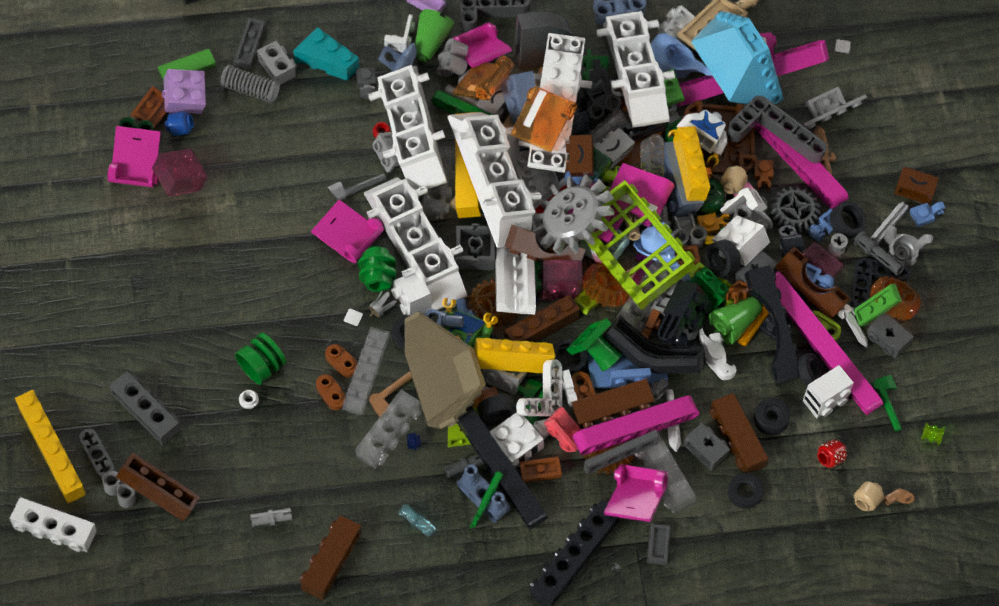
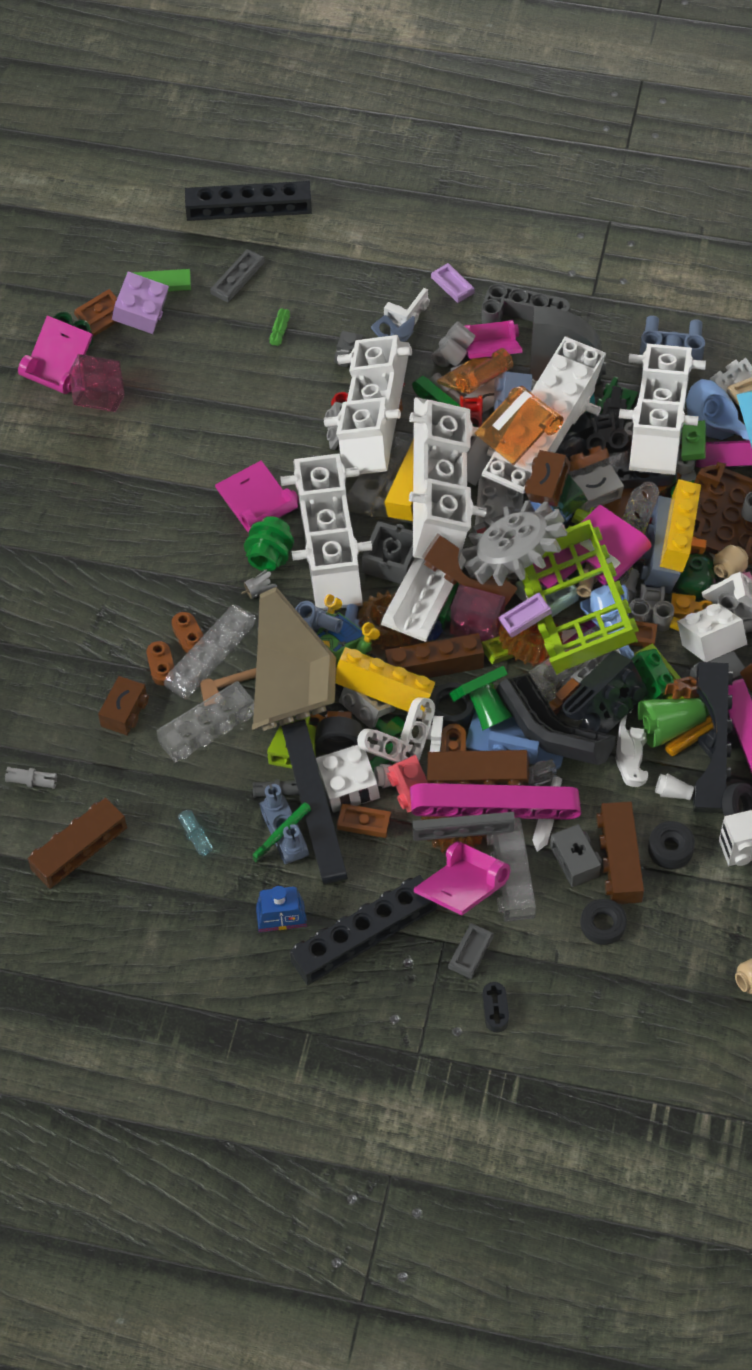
camera: 25 degrees right, 5 degrees down
blue head [165,111,194,137] -> none
light grey piece [220,65,280,104] -> none
green wheel [235,332,287,385] -> none
white plate [239,390,259,409] -> none
light grey brick [257,41,297,85] -> none
teal wedge [293,27,359,81] -> none
dark grey piece [327,173,387,201] -> none
white sticker [344,309,363,326] -> none
white brick [391,274,431,315] -> none
clear blue plate [407,431,421,451] -> none
bright green cone [415,9,455,62] -> none
white torso [668,110,728,168] -> none
black tyre [705,239,741,278] -> none
red head [817,439,847,468] -> none
none -> reddish brown brick [98,676,149,735]
none -> blue torso [256,886,307,932]
none -> bright green axle [269,308,290,346]
none -> red piece [460,395,483,428]
none -> black beam [482,982,509,1033]
none -> lavender tile [498,593,552,638]
none -> dark orange plate [569,445,610,471]
none -> white cone [655,773,694,800]

